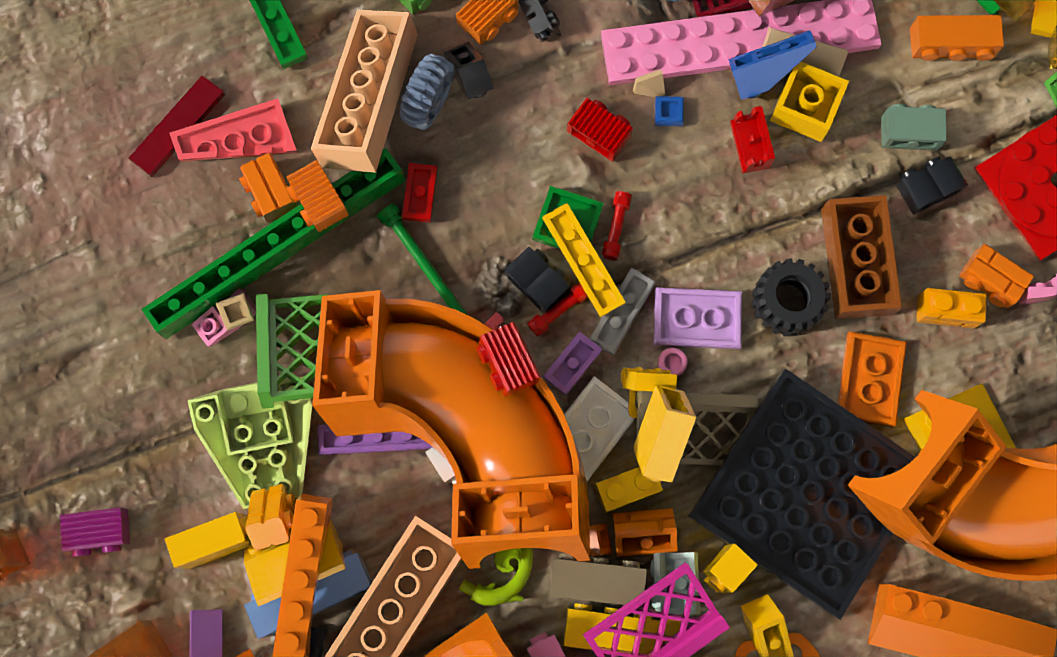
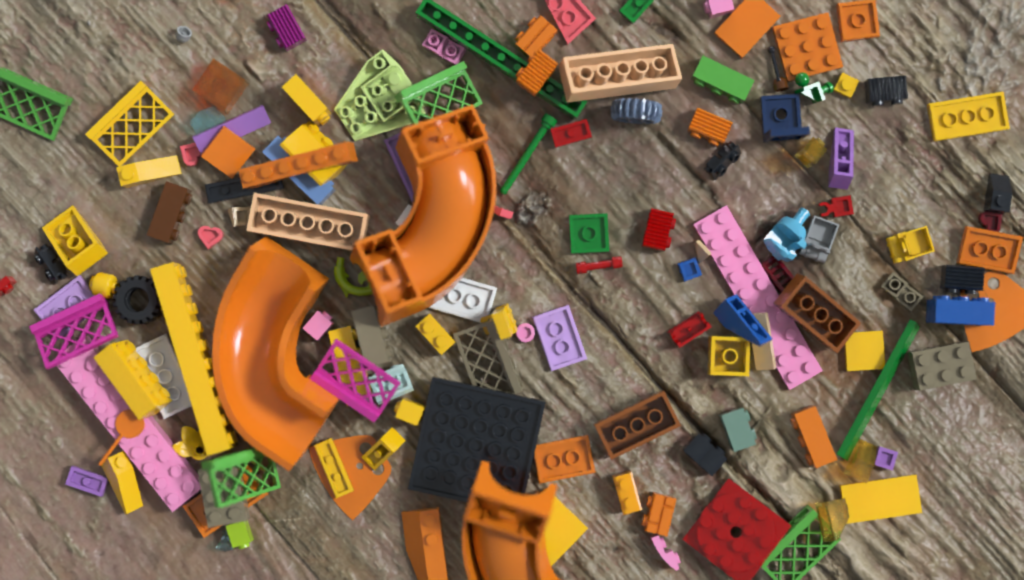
camera: 65 degrees right, 10 degrees up
tan slope [216,293,254,330] -> none
light orange brick [245,484,296,550] -> none
black slope [444,42,494,99] -> none
red brick [477,322,541,397] -> none
black brick [504,246,570,314] -> none
red bar [527,283,588,337] -> none
yellow plate [542,203,626,318] -> none
medium lavender plate [543,331,602,396] -> none
light grey tile [590,268,656,356] -> none
orange plate [590,524,612,557] -> none
orange brick [613,508,678,557] -> none
yellow brick [633,384,696,483] -> none
black tyre [752,258,831,336] -> none

